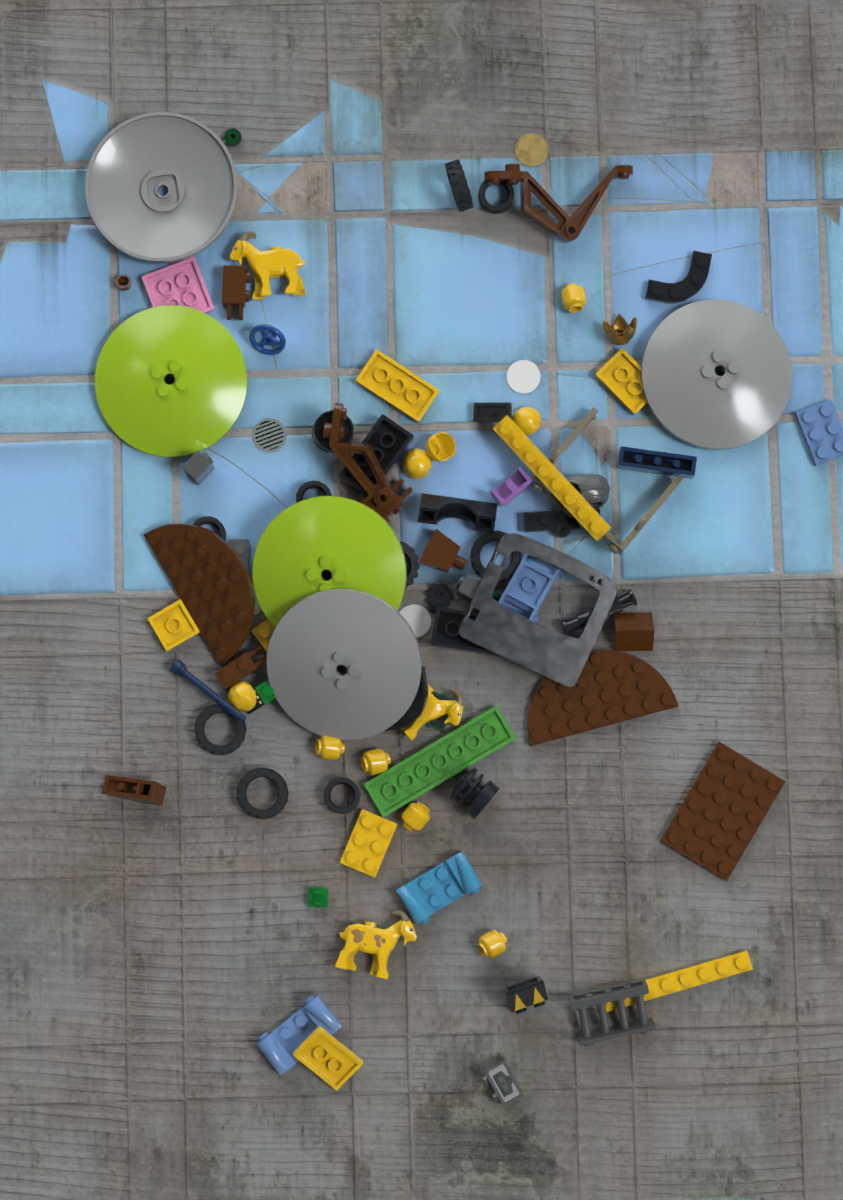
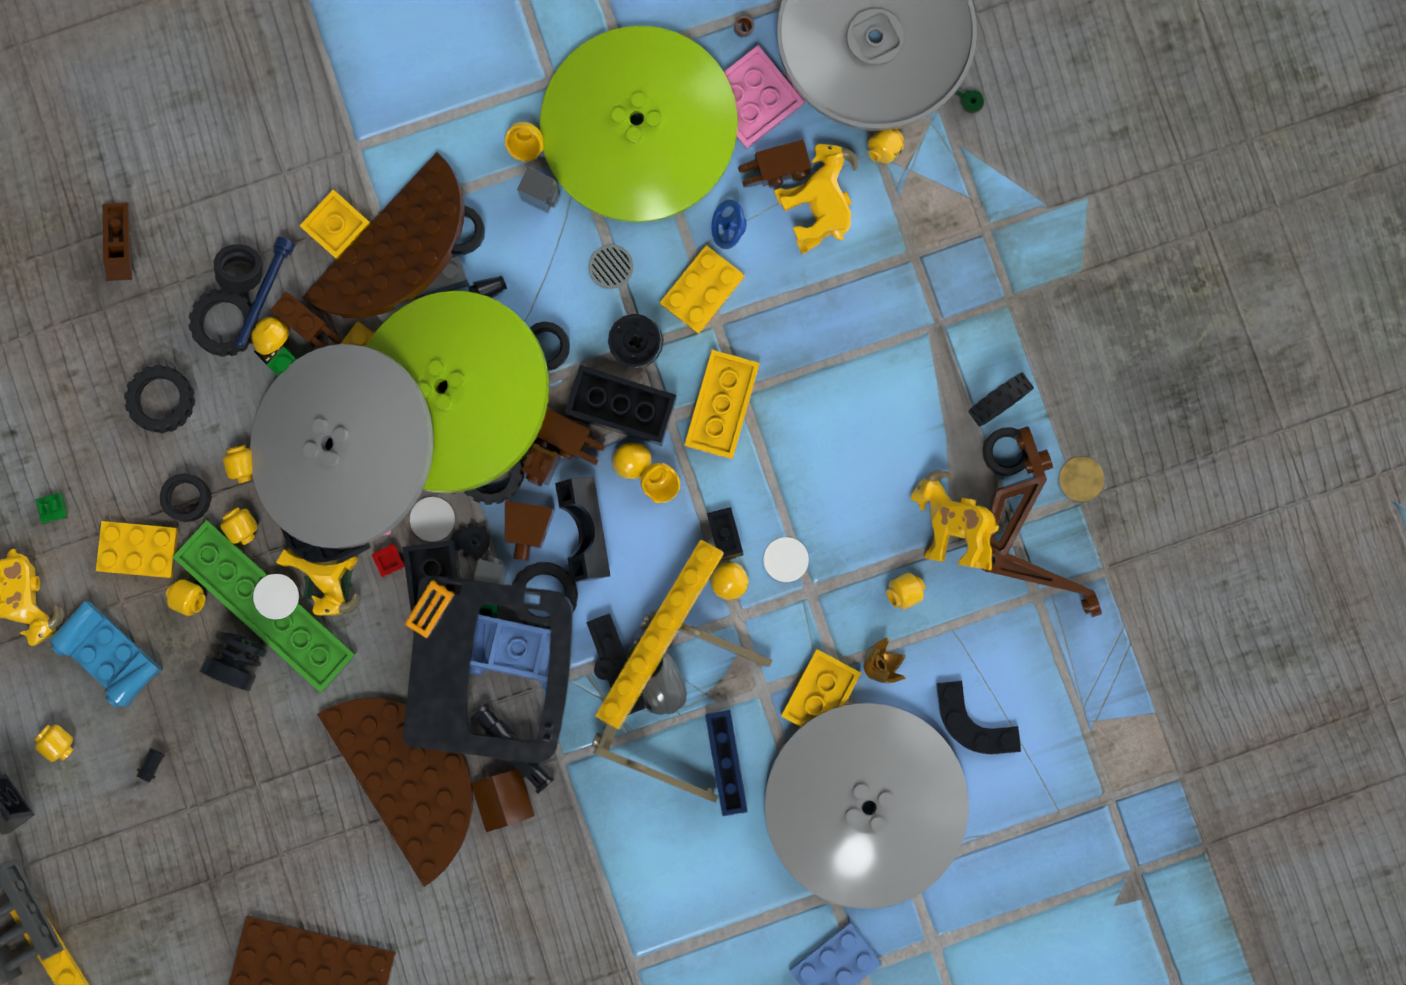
camera: 80 degrees right, 0 degrees up
reddish brown piece [323,403,395,511] -> none
medium lavender window [490,467,532,506] -> none
none -> black pin [136,748,165,783]
none -> black tyre [213,244,263,293]
none -> white sticker [253,574,299,619]
none -> red plate [371,544,405,578]
none -> light orange tile [405,580,454,638]
none -> black cone [468,275,507,298]
none -> yellow piece [505,122,544,162]
none -> reddish brown hinge [522,443,561,487]
none -> yellow plate [660,245,745,335]
none -> yellow head [867,129,904,164]
none -> yellow animal [911,470,999,570]

